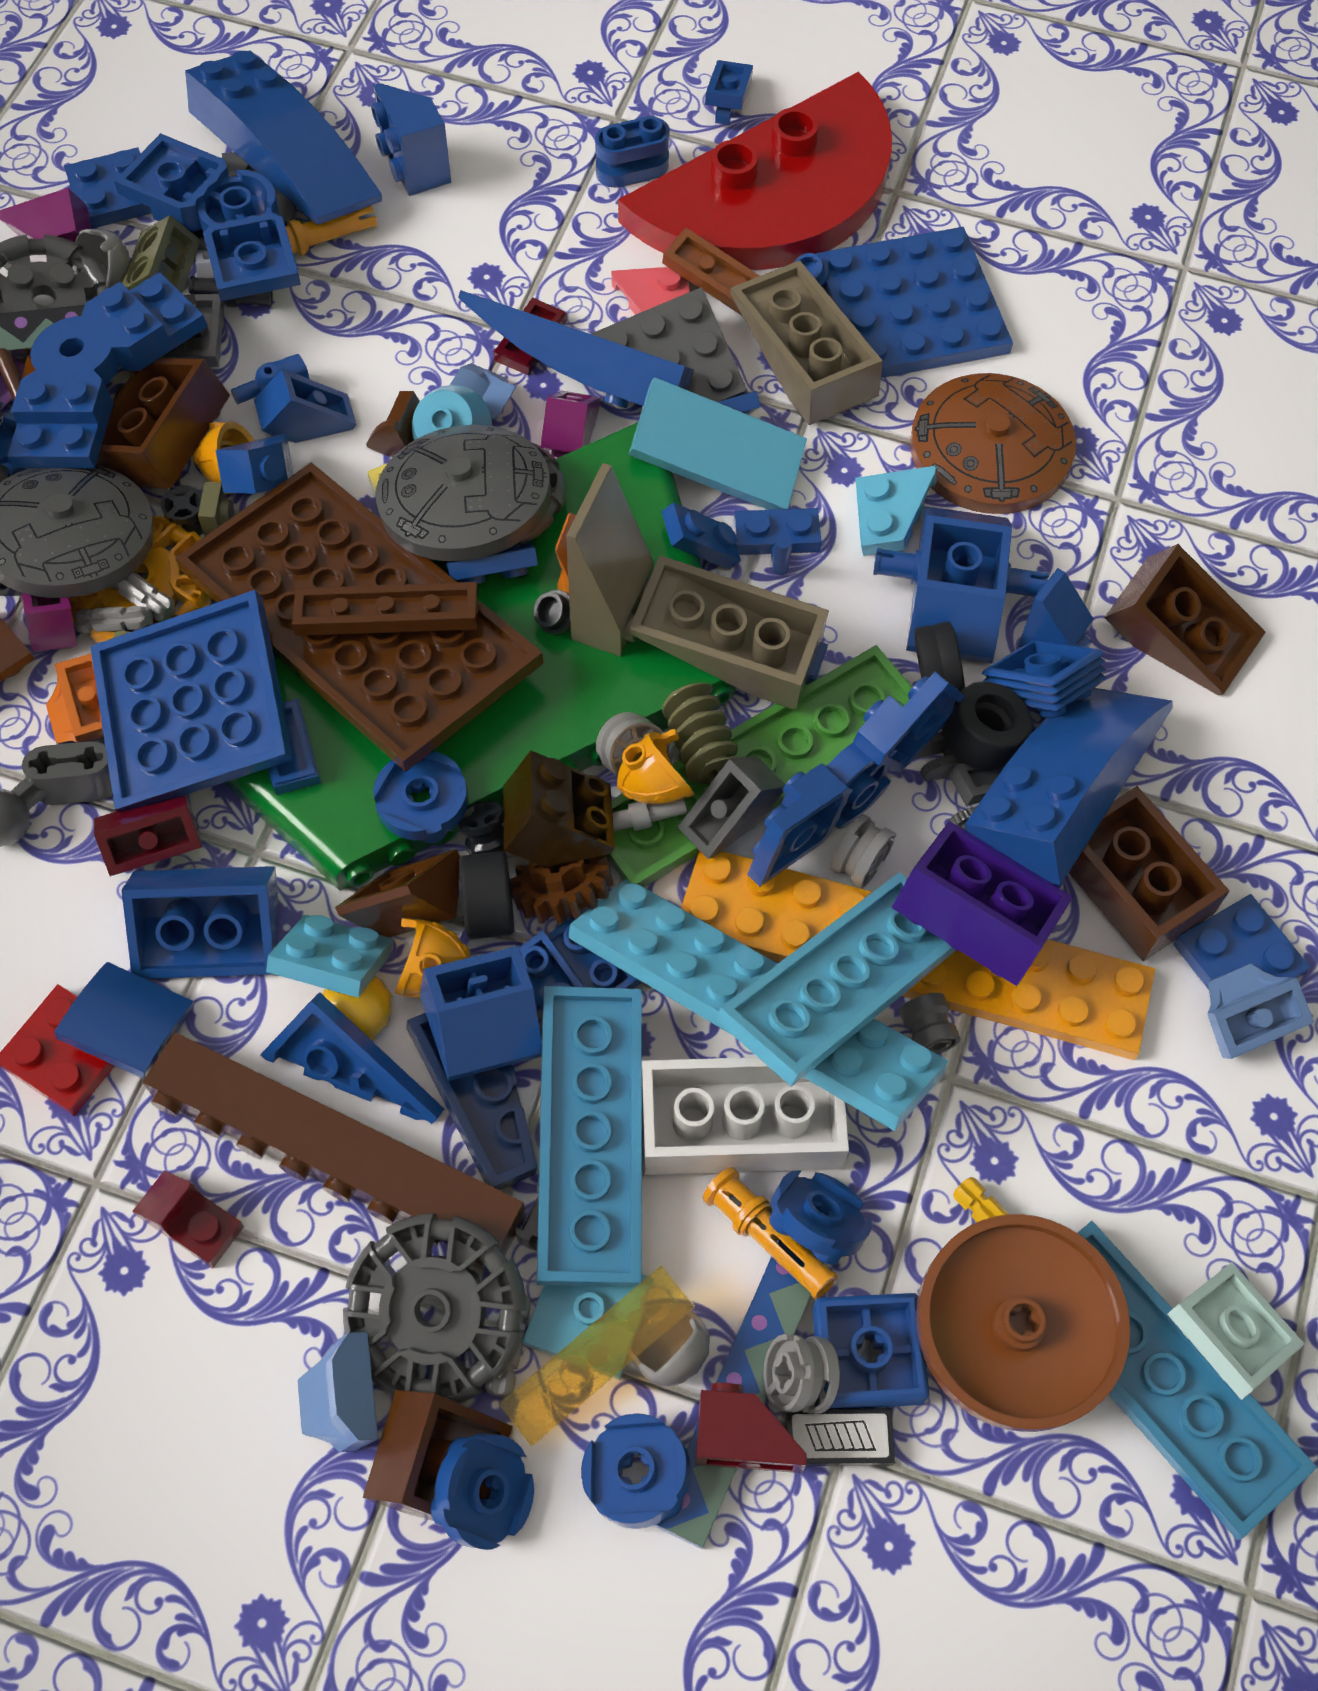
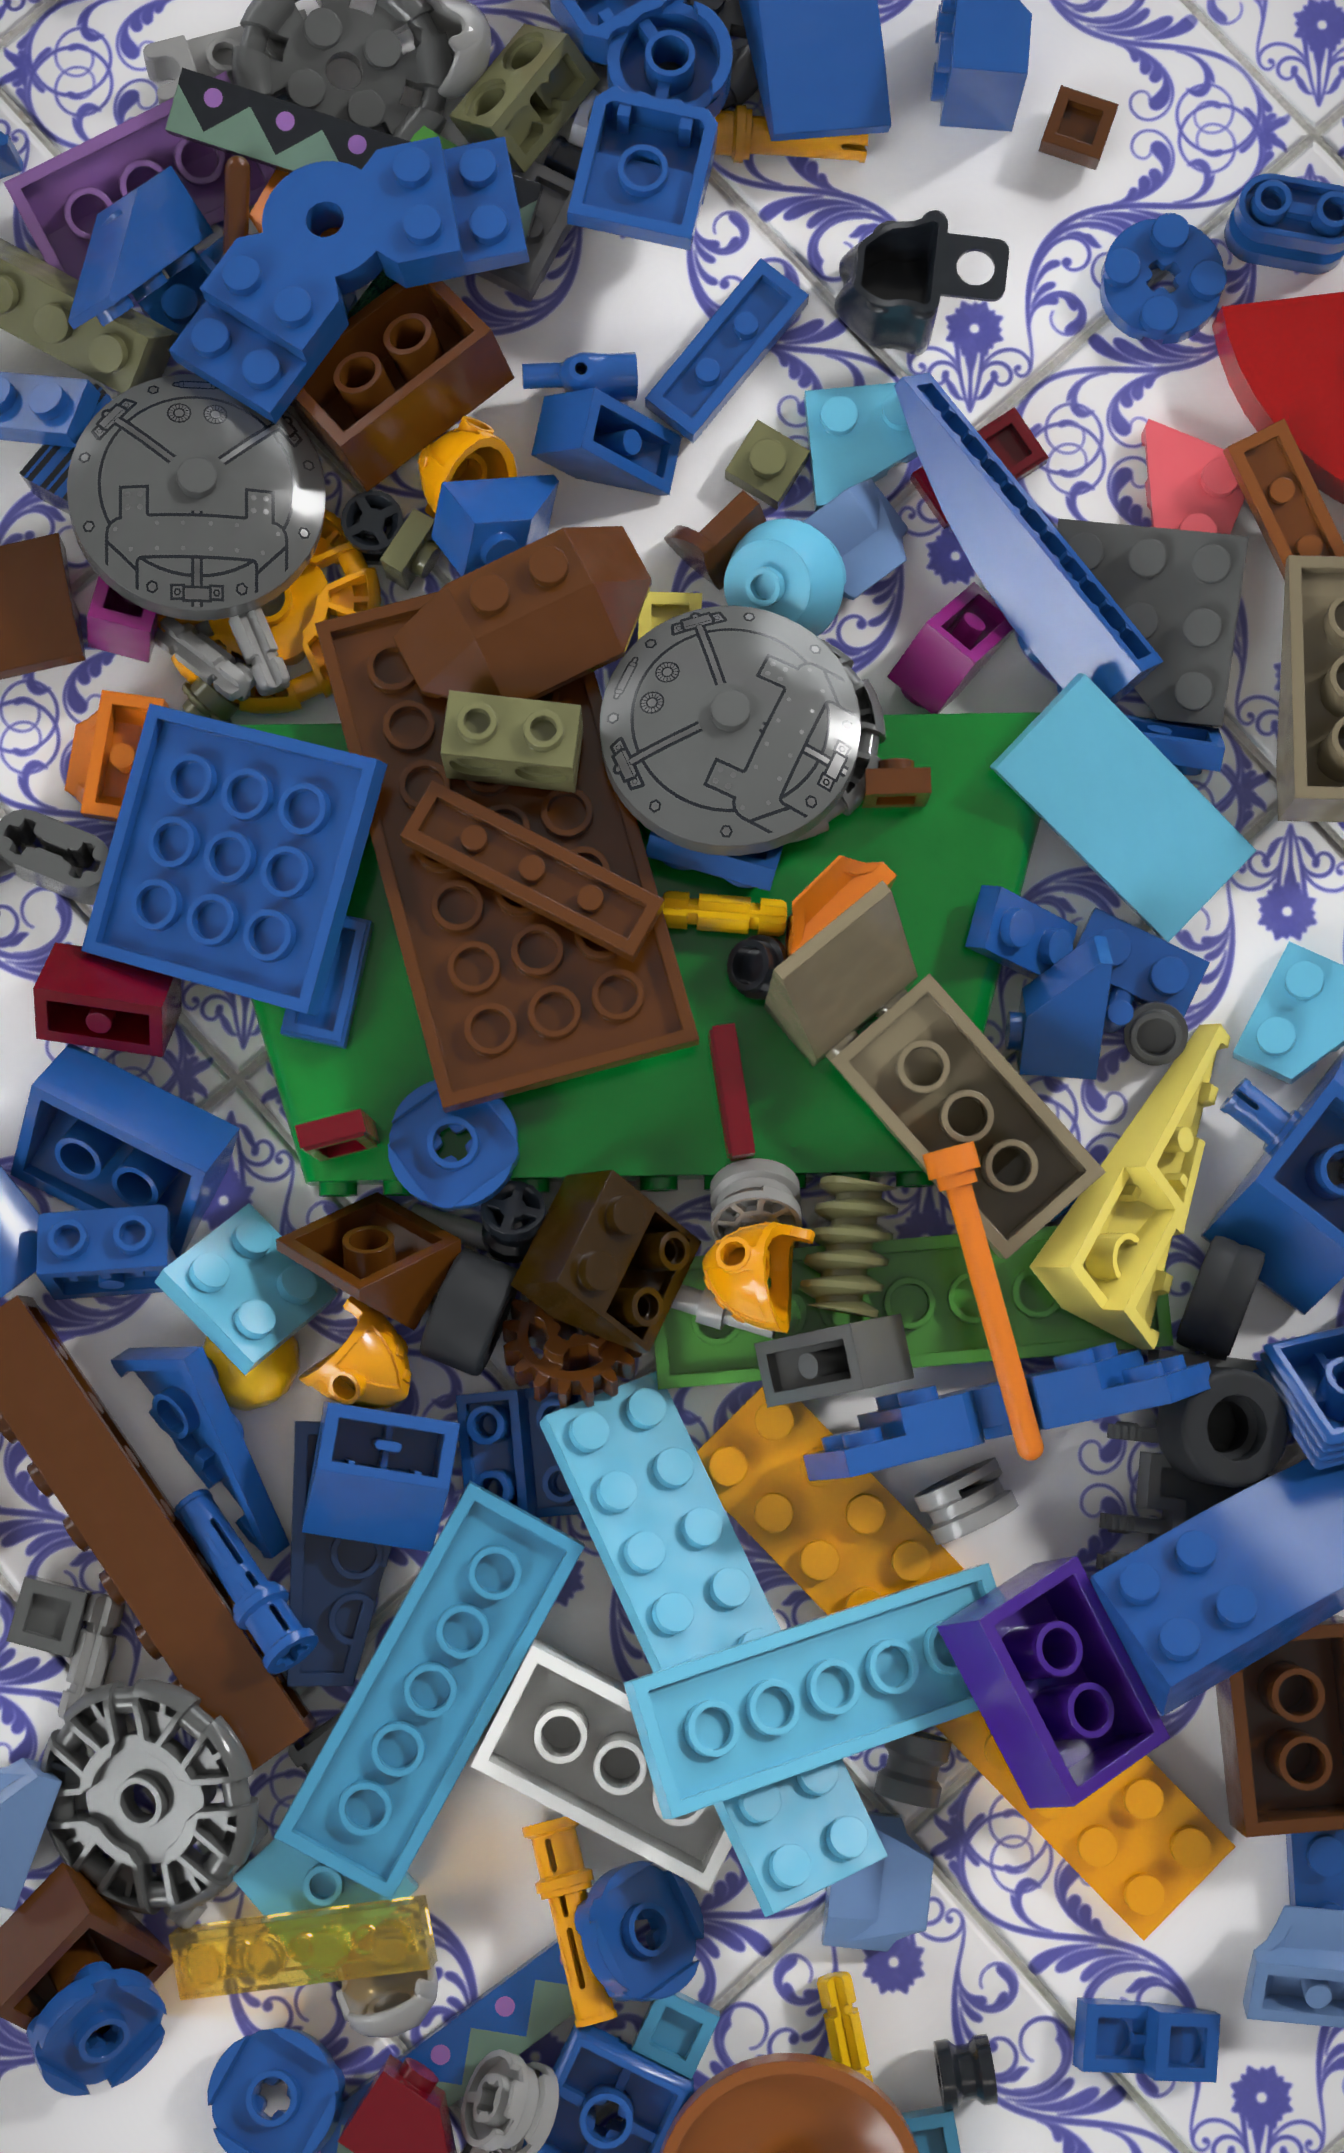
camera: 30 degrees right, 20 degrees up
none -> dark grey plate [6,1575,93,1658]
none -> blue bracket [36,1205,177,1300]
none -> light grey axle [58,1593,125,1719]
none -> blue pin [173,1489,318,1674]
none -> dark red tile [295,1109,380,1161]
none -> reddish brown wedge [393,526,652,700]
none -> olive brick [440,690,583,793]
none -> dark azure plate [632,1992,720,2080]
none -> blue plate [645,258,809,444]
none -> yellow axle [662,891,787,937]
none -> dark red tile [708,1023,755,1162]
none -> olive plate [725,419,810,510]
none -> medium azure wing [804,383,918,512]
none -> medium blue slope [821,1811,934,1952]
none -> black piece [834,210,1009,356]
none -> reddish brown plate [861,758,932,808]
none -> orange piece [922,1141,1044,1461]
none -> black wheel [933,2034,998,2111]
none -> blue slope [1005,935,1113,1080]
none -> light yellow wedge [1029,1023,1230,1350]
none -> reddish brown plate [1038,85,1119,170]
none -> blue slope [1072,1997,1221,2083]
none -> blue plate [1099,213,1227,344]
none -> dark grey plate [1124,1002,1188,1066]

